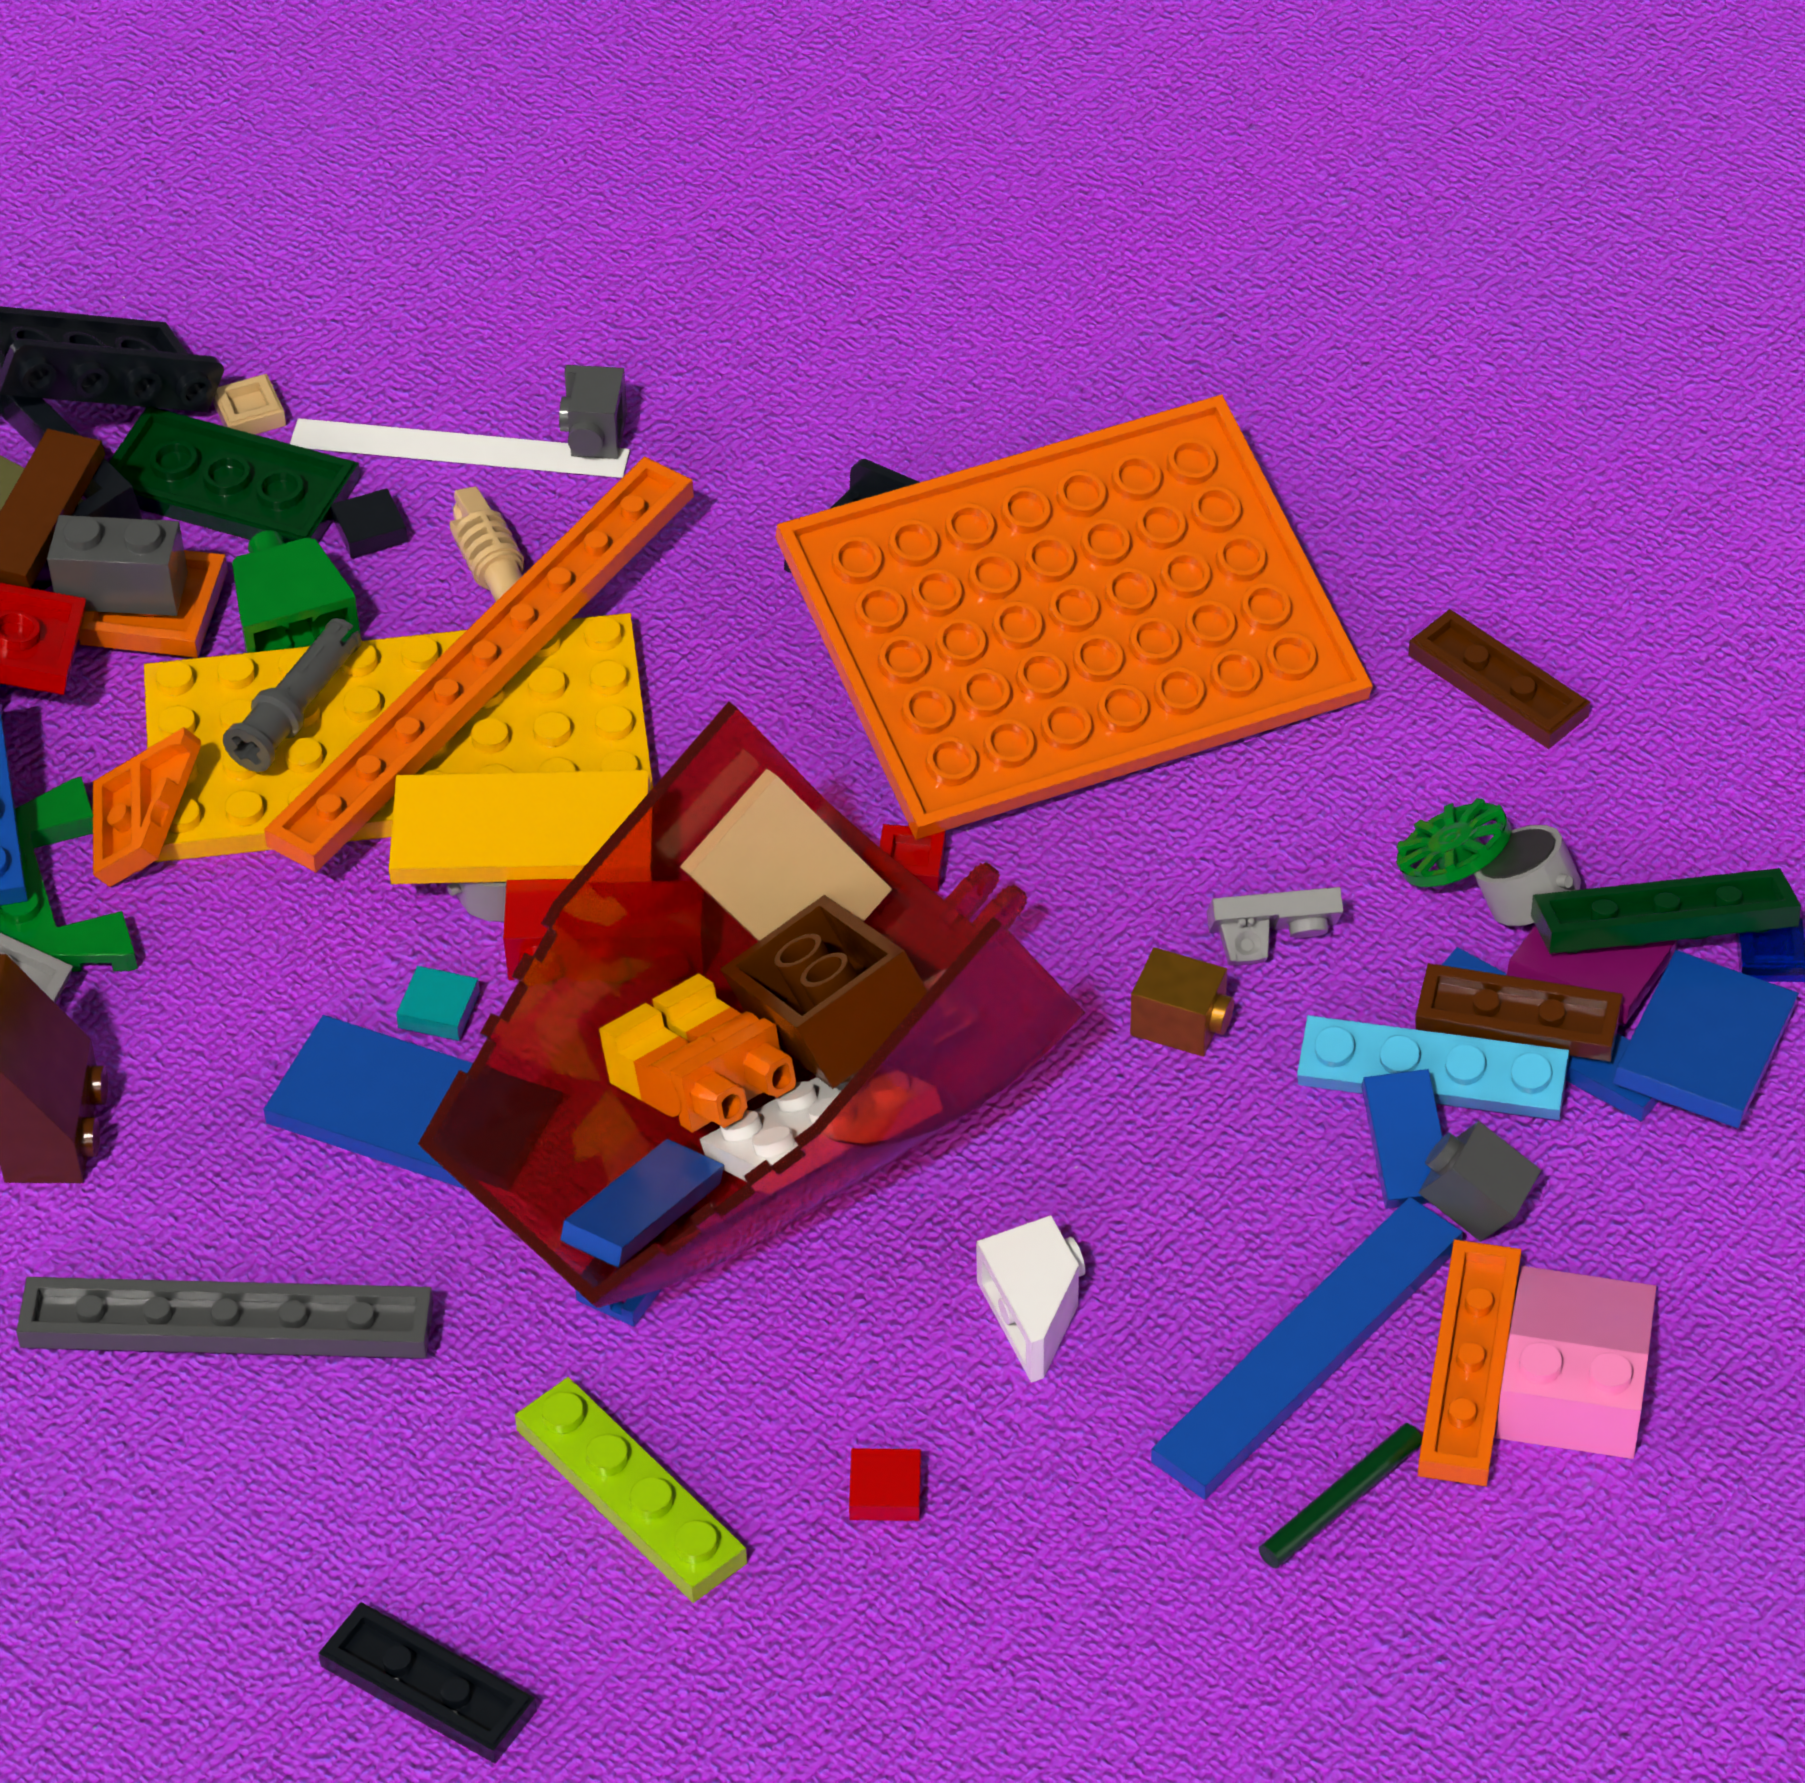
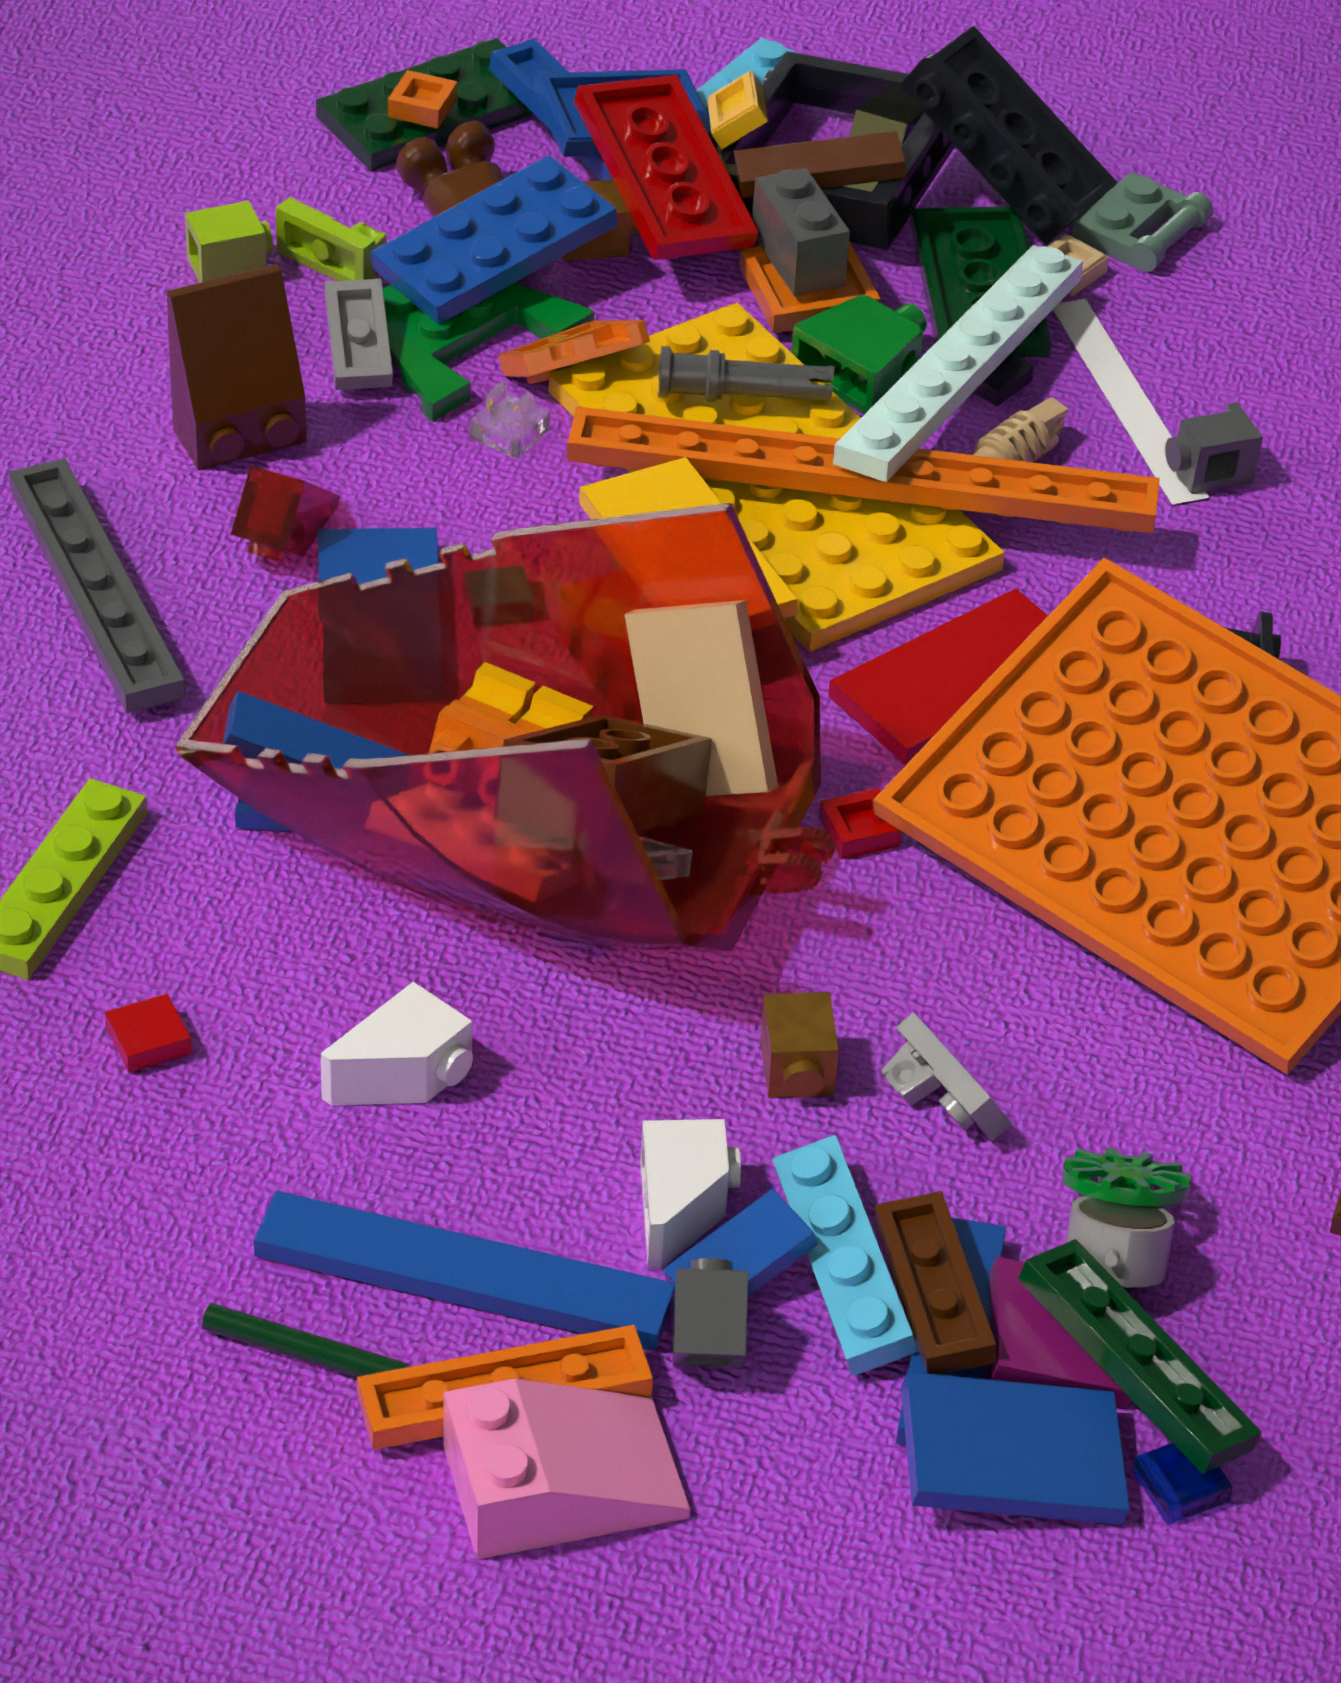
camera: 60 degrees right, 5 degrees down
none -> clear red slope [230,465,341,562]
none -> clear tile [470,381,550,459]
none -> white slope [640,1119,741,1270]
none -> red tile [828,588,1048,765]
none -> light aqua plate [833,245,1083,482]
none -> sand green plate [1072,172,1213,272]

